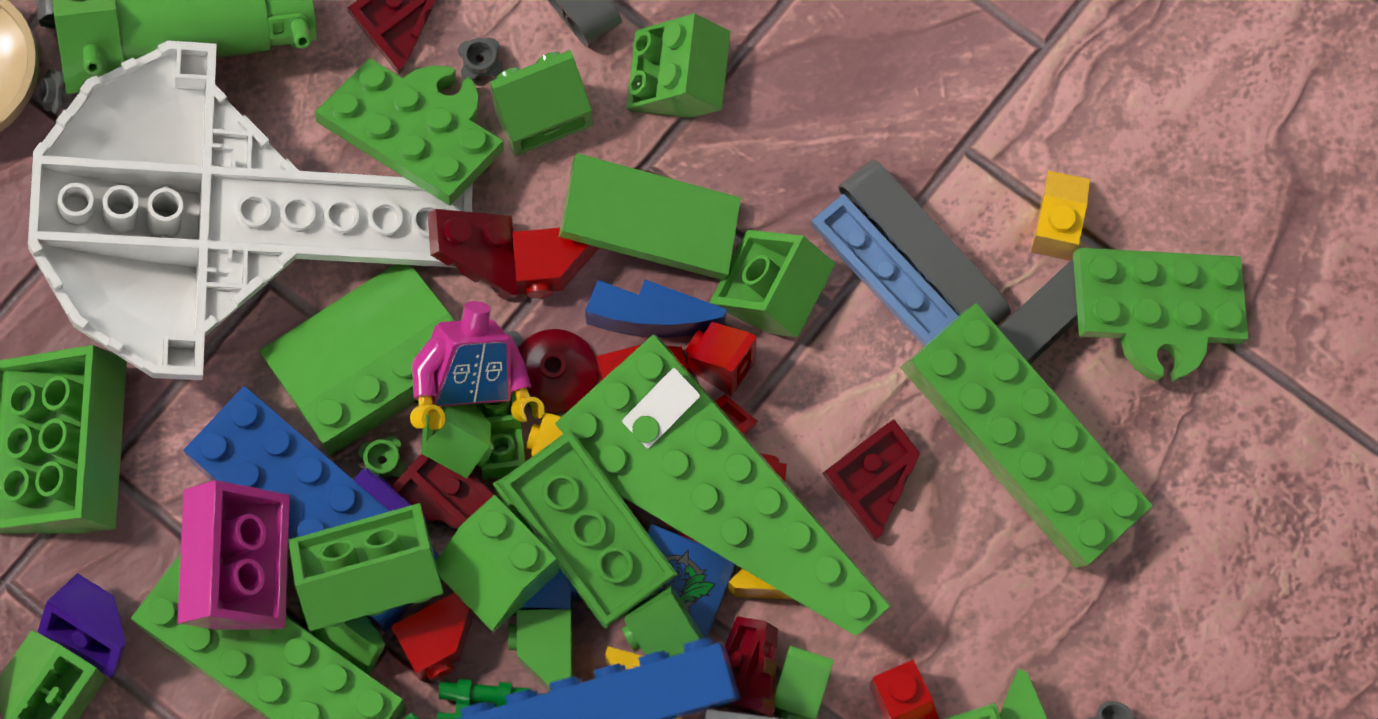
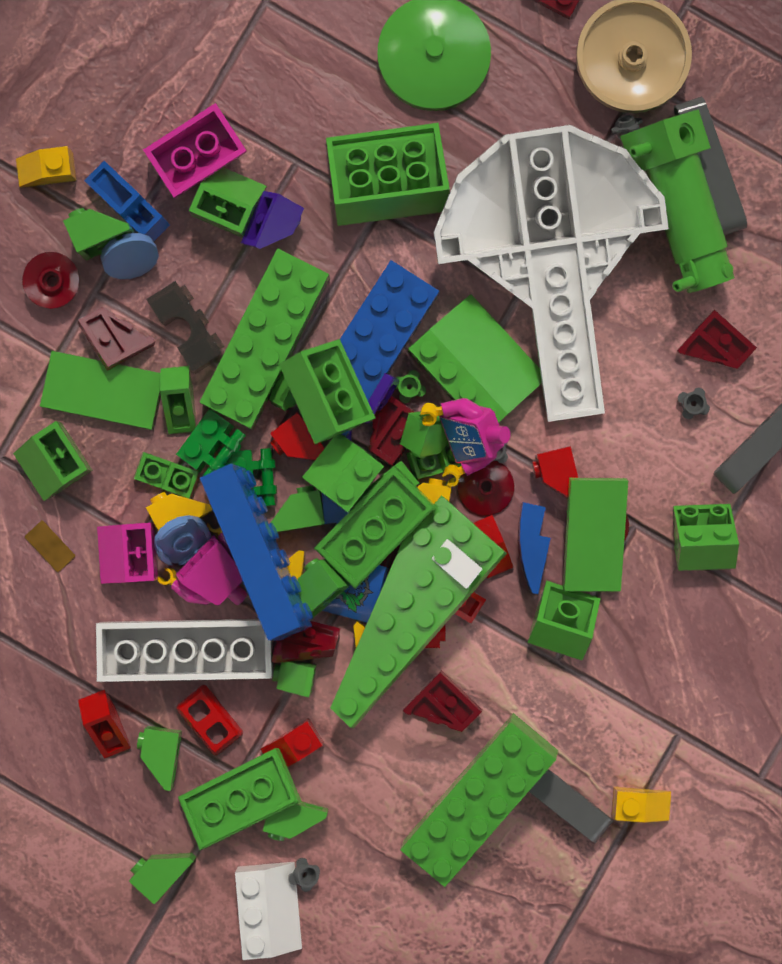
camera: 85 degrees right, 15 degrees up
dark pink slope [178,480,290,630] -> none
bright green plate [315,58,504,206] -> none
dark red wing [428,209,518,300] -> none
bright green slope [490,50,593,157] -> none
red slope [685,322,757,397] -> none
medium blue plate [811,194,958,346] -> none
dark grey beam [838,159,1011,325] -> none
bright green plate [1073,248,1248,382] -> none

